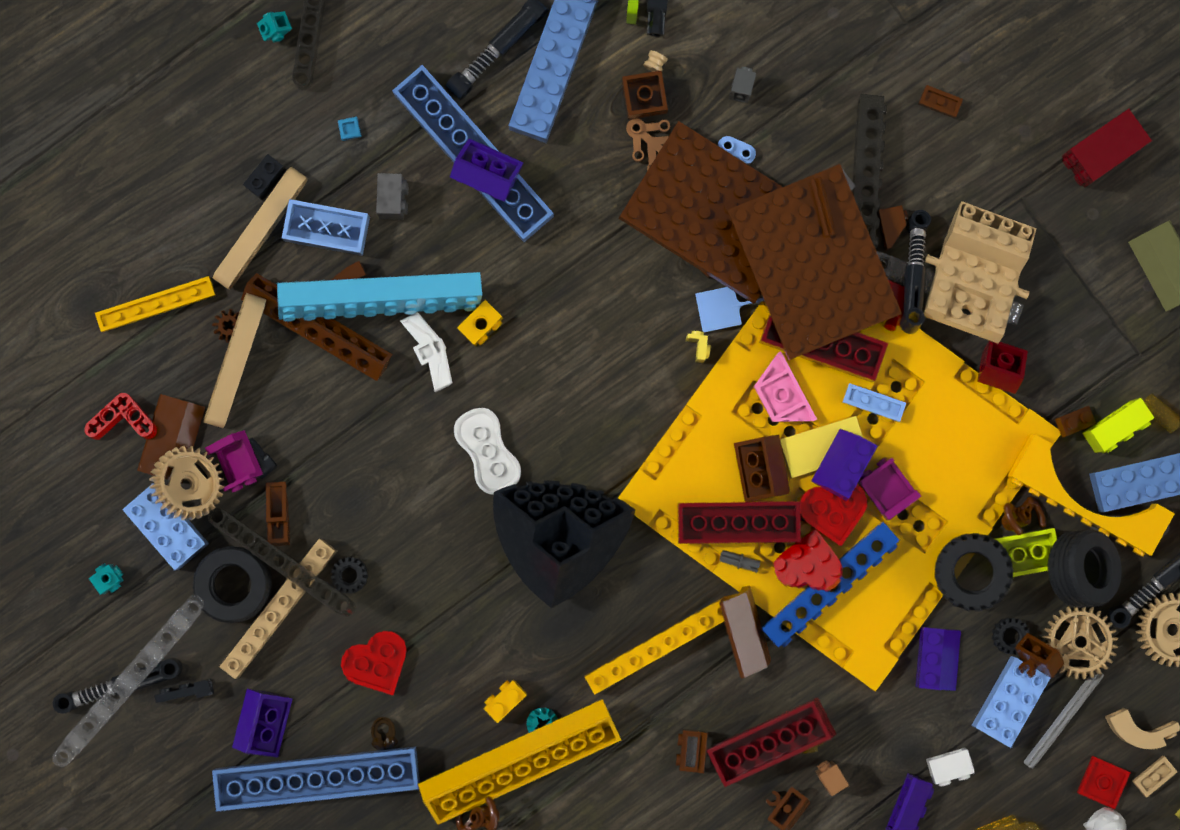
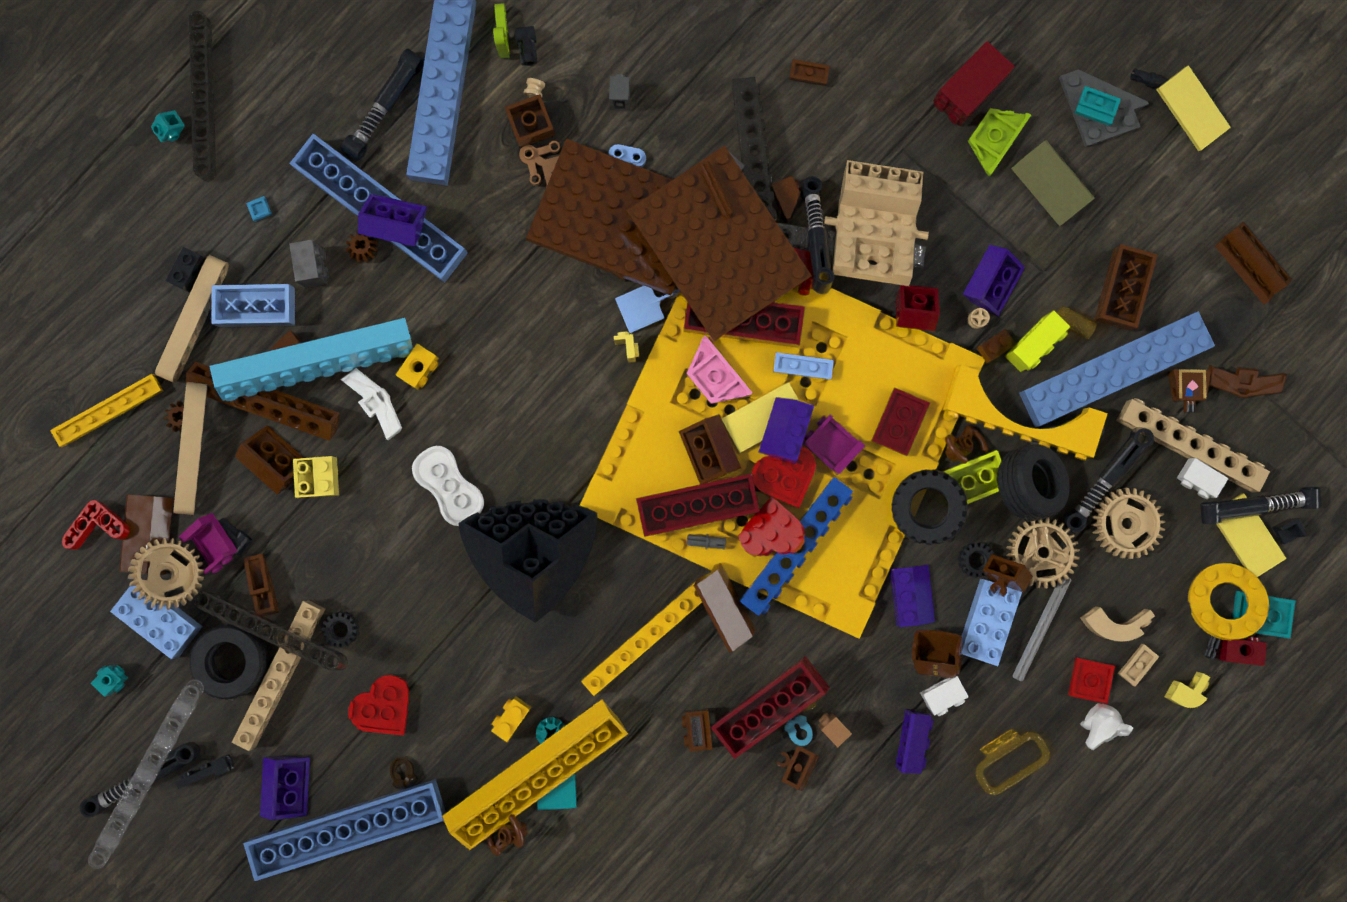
camera: 10 degrees left, 0 degrees up
none -> reddish brown slope [235,425,304,495]
none -> light yellow slope [293,456,339,498]
none -> reddish brown gear [346,230,378,263]
none -> teal tile [537,773,577,810]
none -> medium azure piece [784,715,813,746]
none -> dark red plate [871,387,930,456]
none -> reddish brown piece [912,630,962,679]
none -> dark purple slope [963,245,1025,317]
none -> tan wheel [967,308,990,329]
none -> lime wing [968,108,1031,176]

